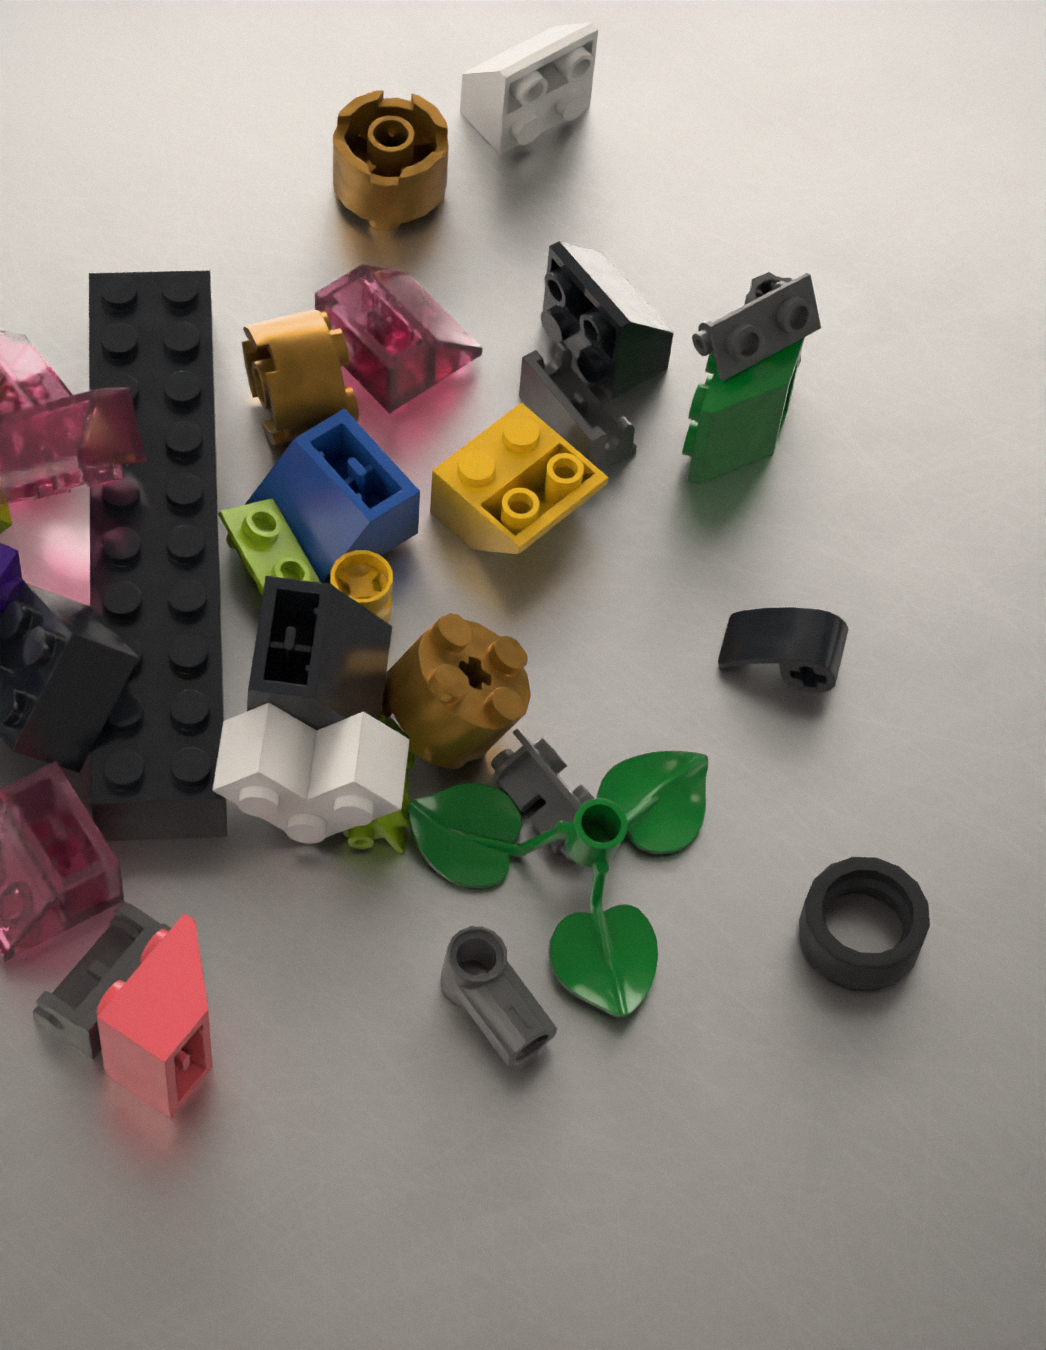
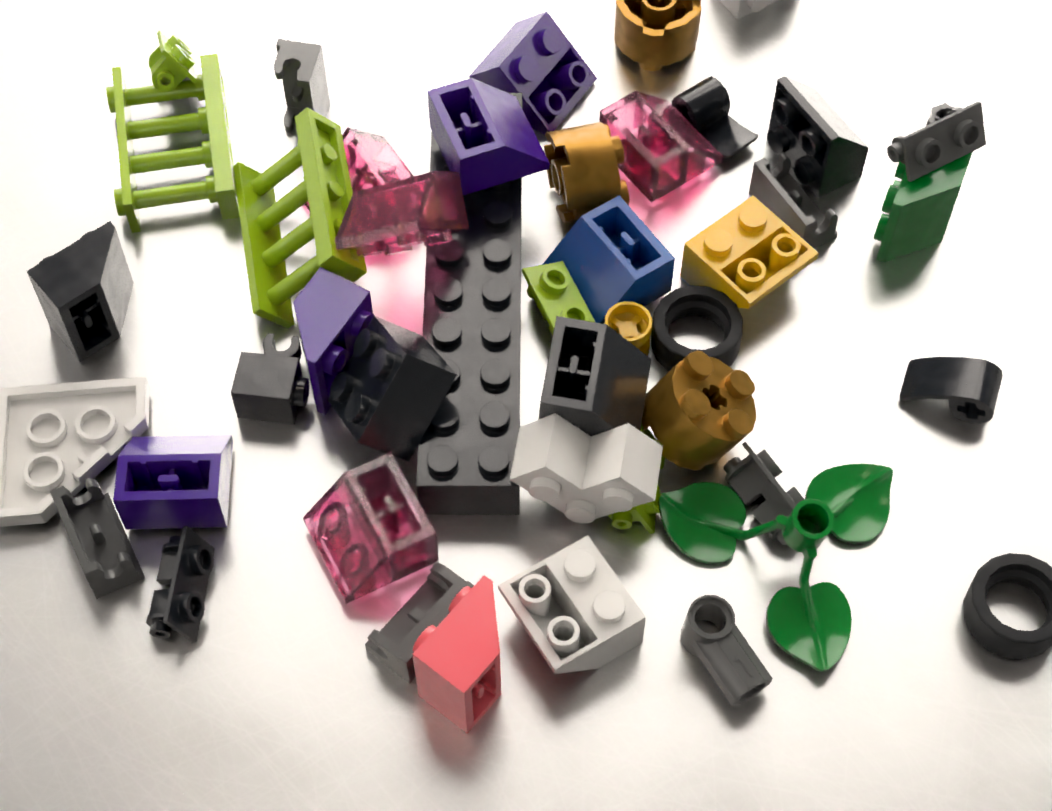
camera: 10 degrees right, 0 degrees up
none -> dark purple slope [427,78,550,196]
none -> slope [469,11,598,135]
none -> white slope [498,535,646,674]
none -> black tyre [651,285,743,371]
none -> black panel [672,76,759,159]

